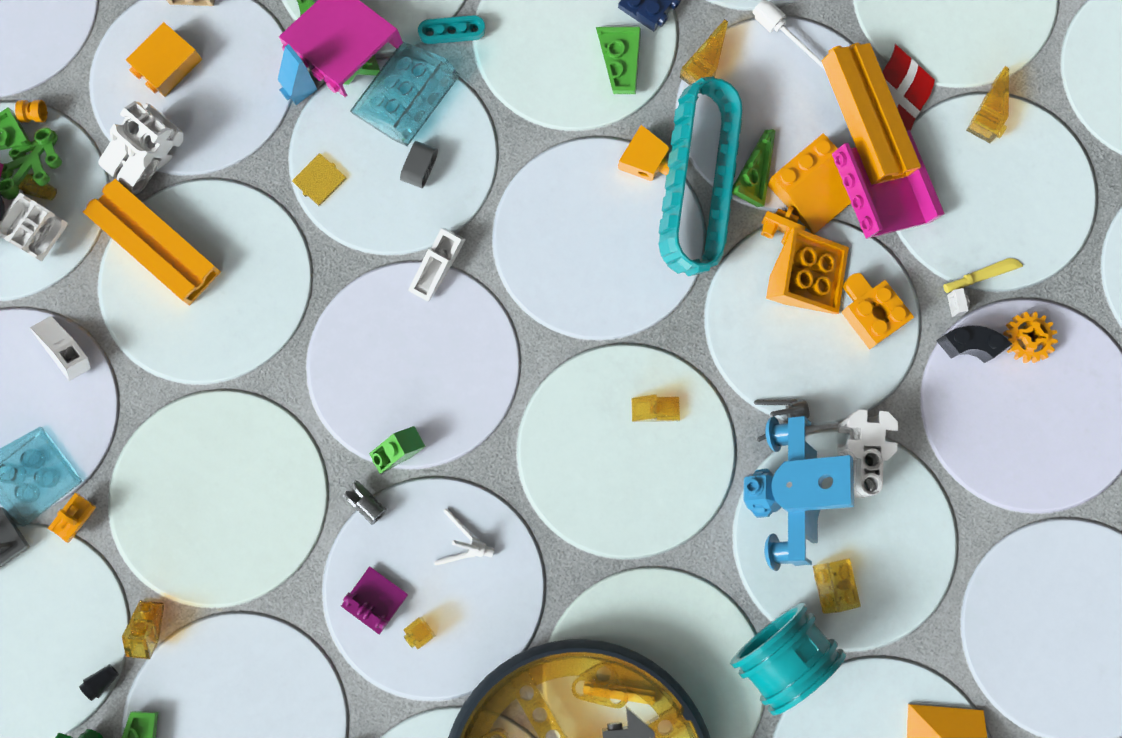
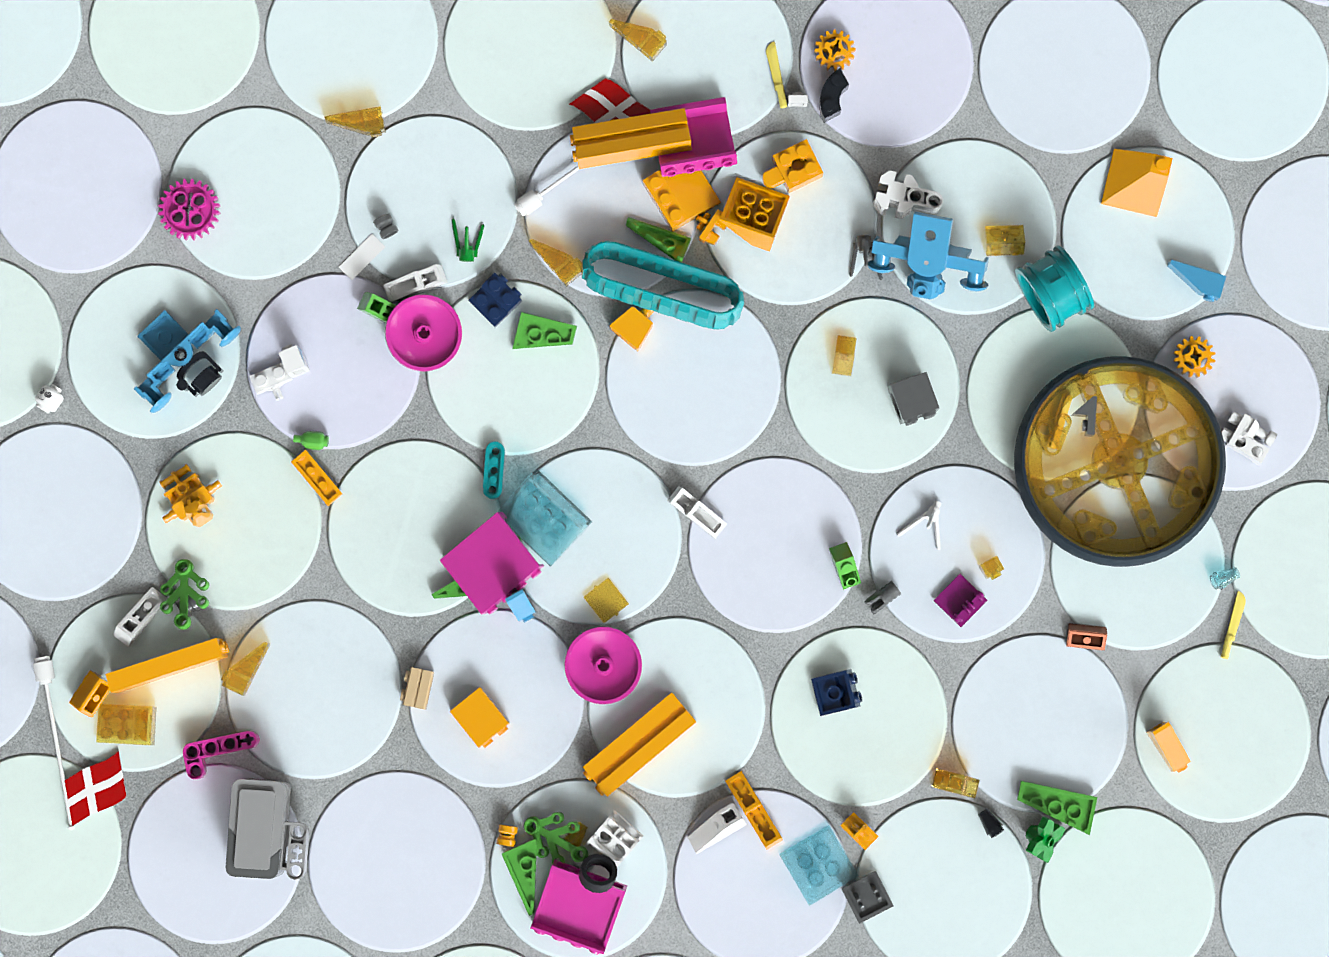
camera: 80 degrees left, 5 degrees up
white connector [99,101,183,194] -> none
dark grey beam [400,141,438,188] -> none
none -> dark pink dish [565,627,642,704]
none -> light orange slope [725,771,783,850]
none -> dark blue plate [811,669,862,716]
none -> dark grey brick [888,372,939,426]

